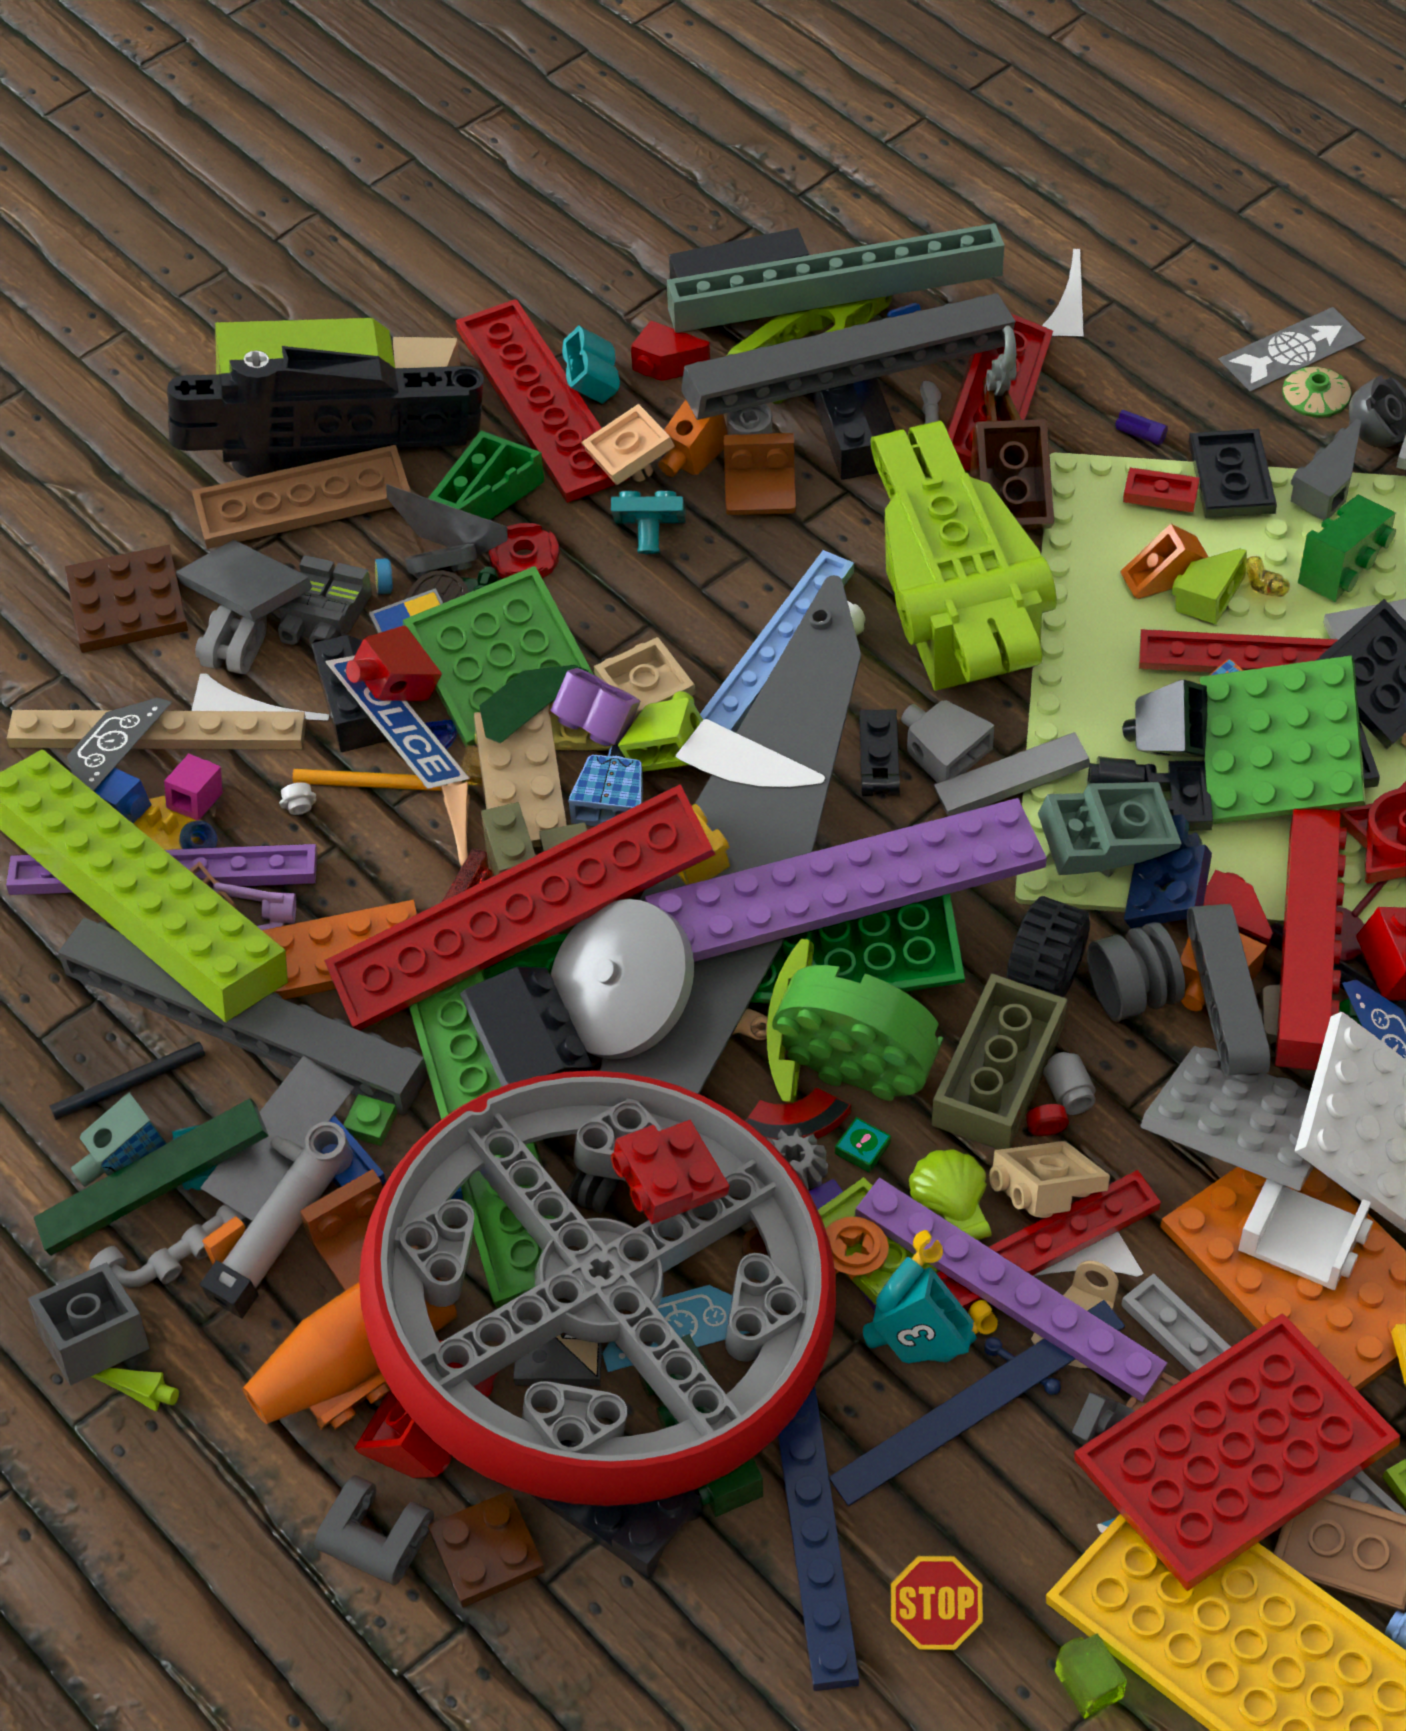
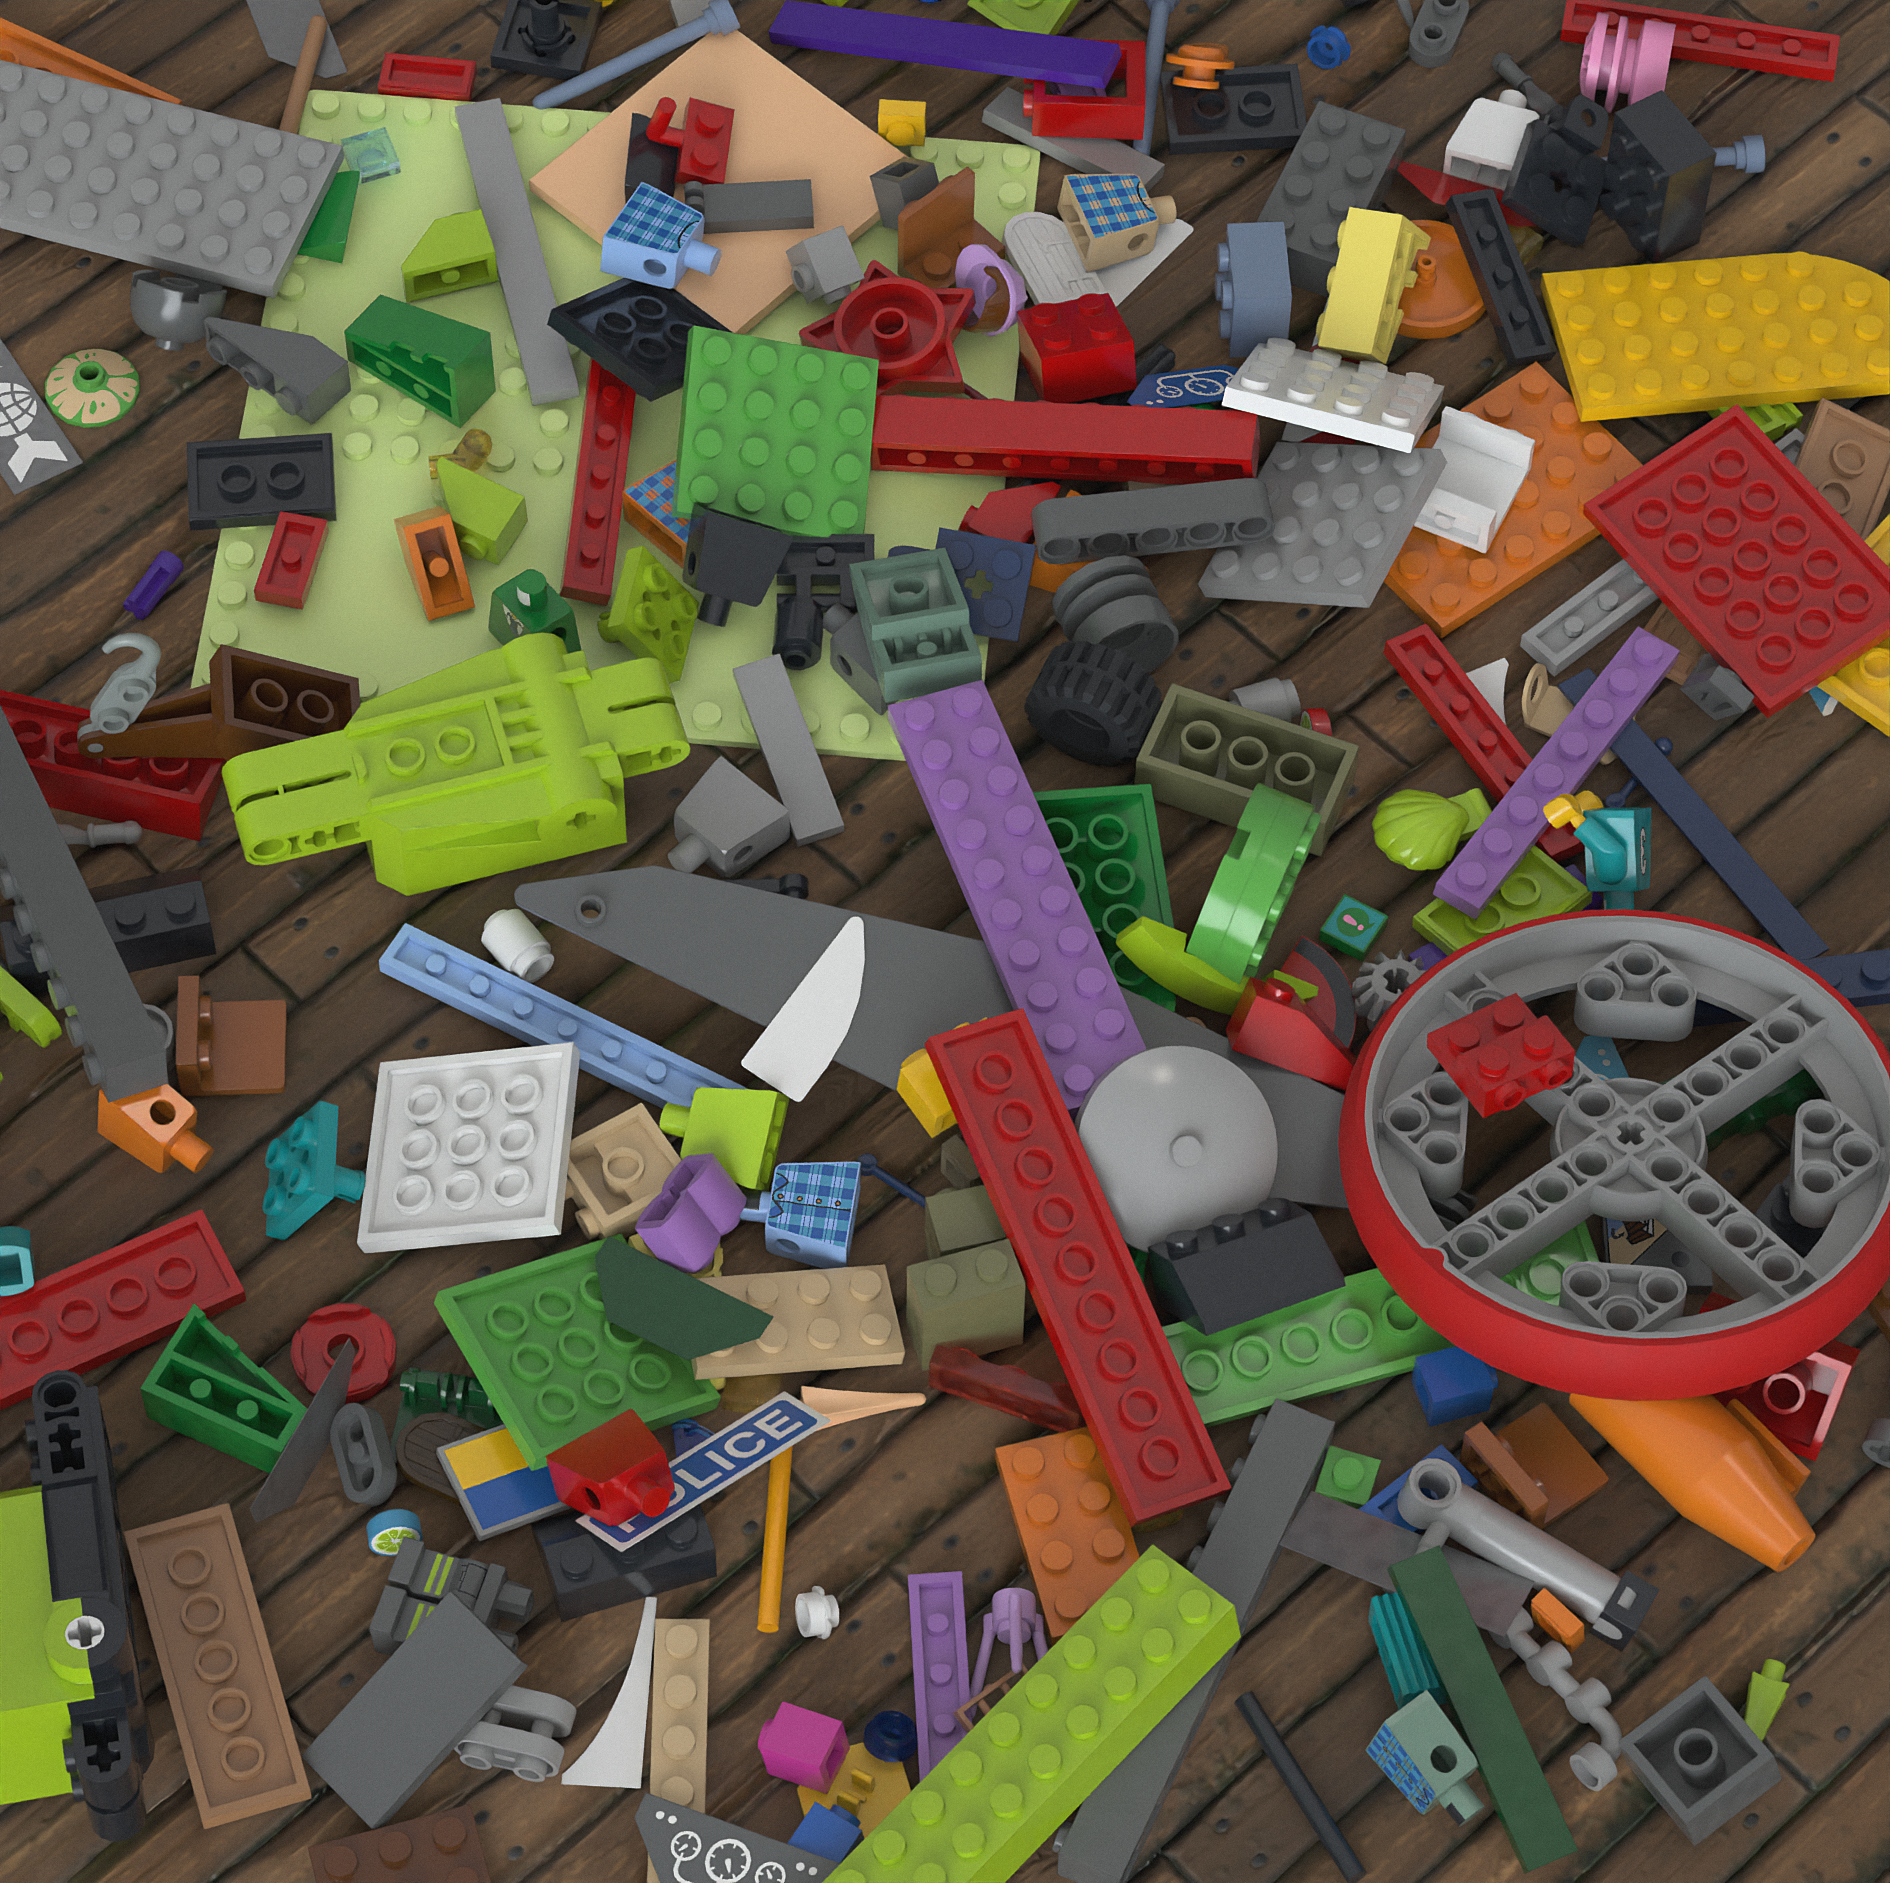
camera: 95 degrees left, 5 degrees up
light nougat tile [582,404,675,485] -> none
orange gear [825,1217,889,1280] -> none
tan plate [989,1141,1110,1218] -> none
none -> white plate [357,1042,580,1253]
none -> green torso [488,569,581,654]
none -> lime plate [597,545,699,683]
none -> red slope [1226,976,1357,1091]

